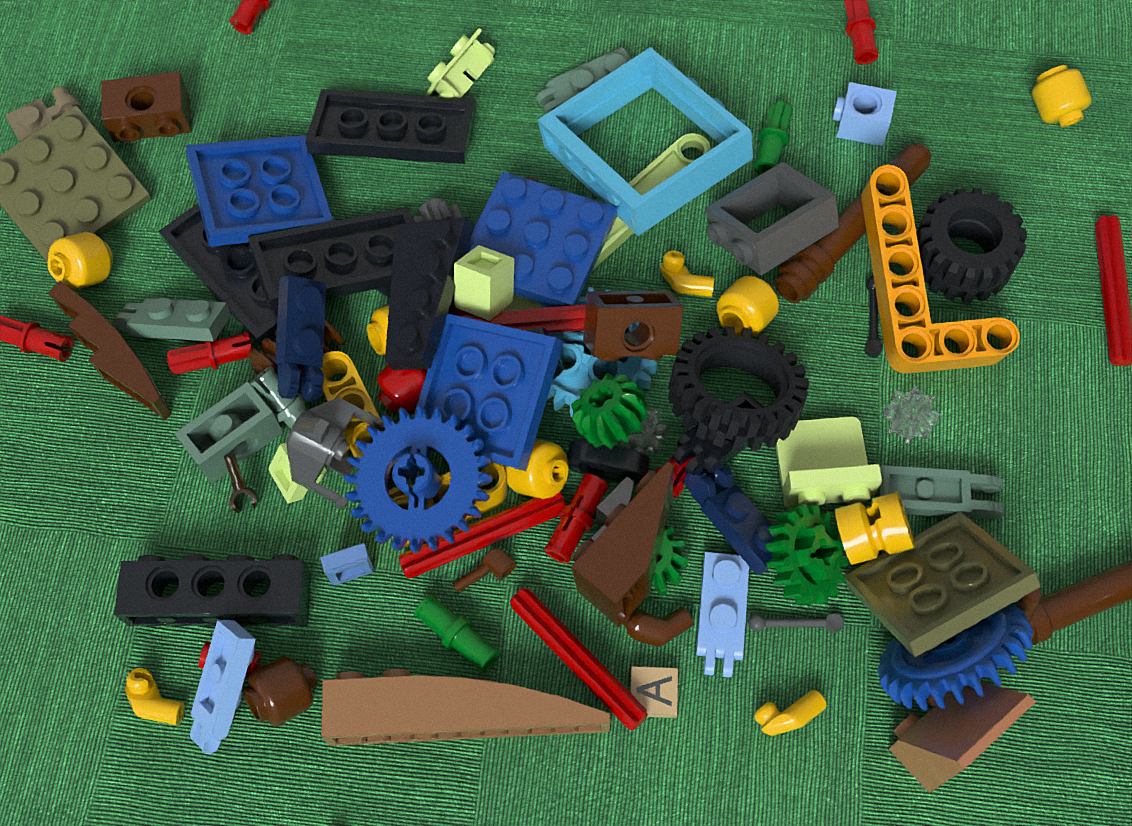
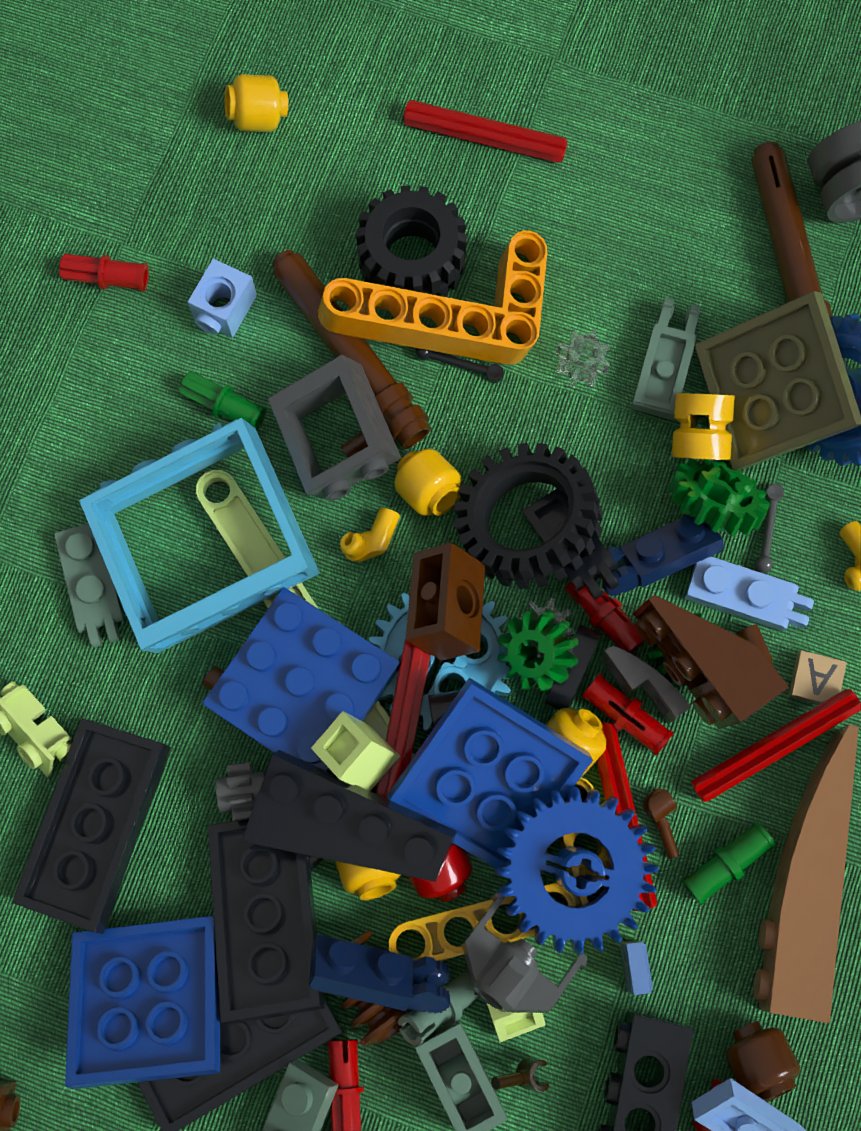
camera: 80 degrees left, 10 degrees up
yellowish green bracket [775,417,882,507] -> none

